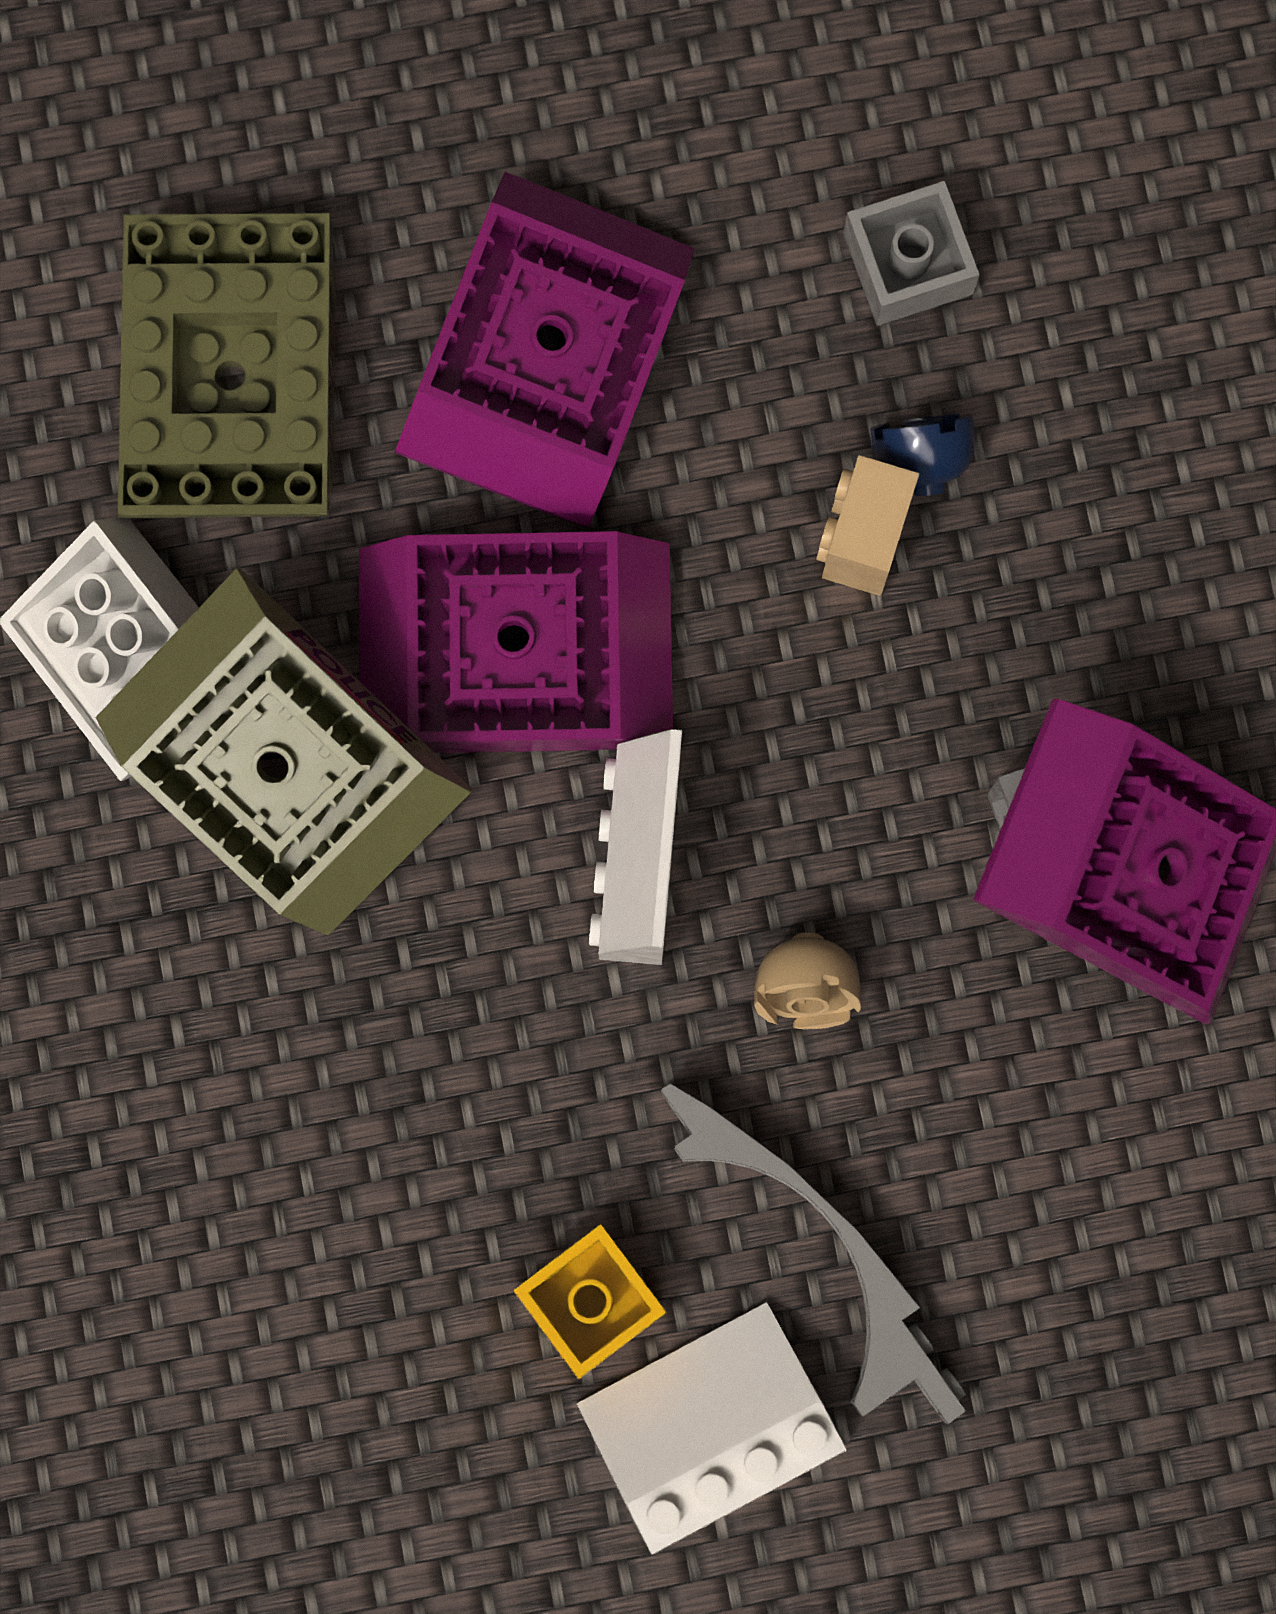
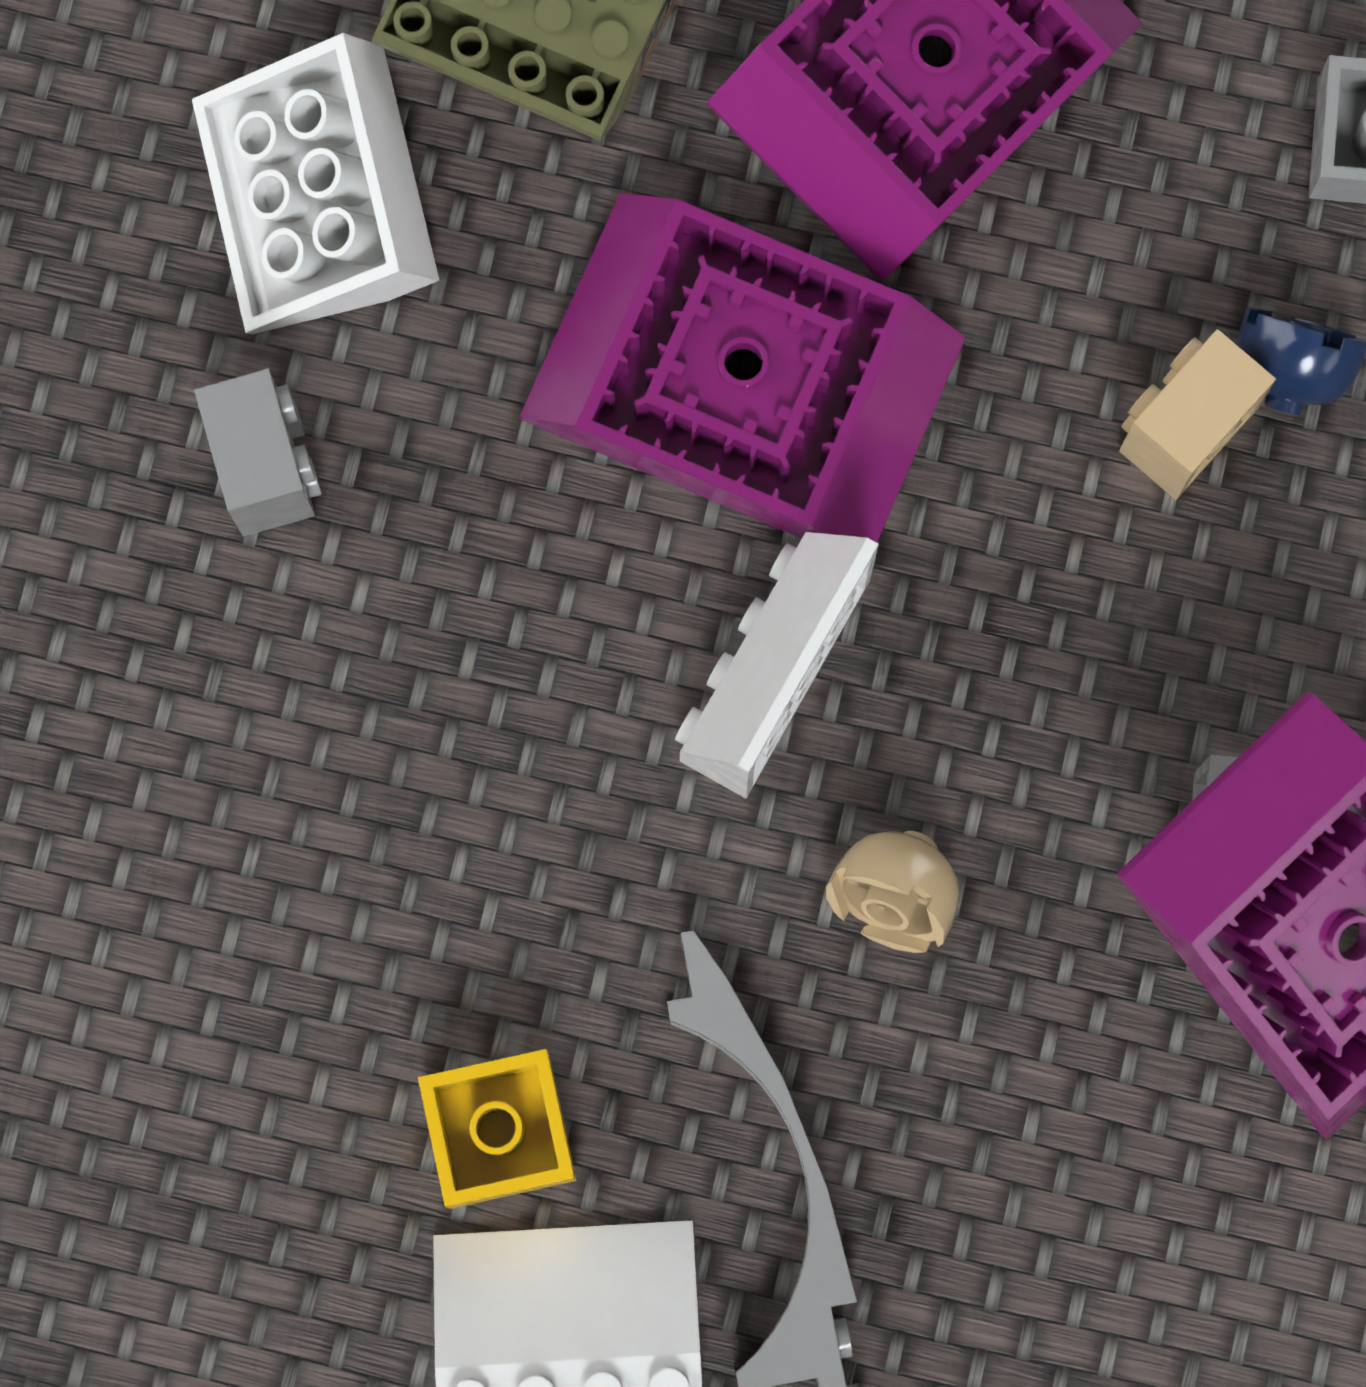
camera: 25 degrees right, 0 degrees up
olive slope [95,567,473,935] -> none
none -> light grey brick [194,368,322,537]

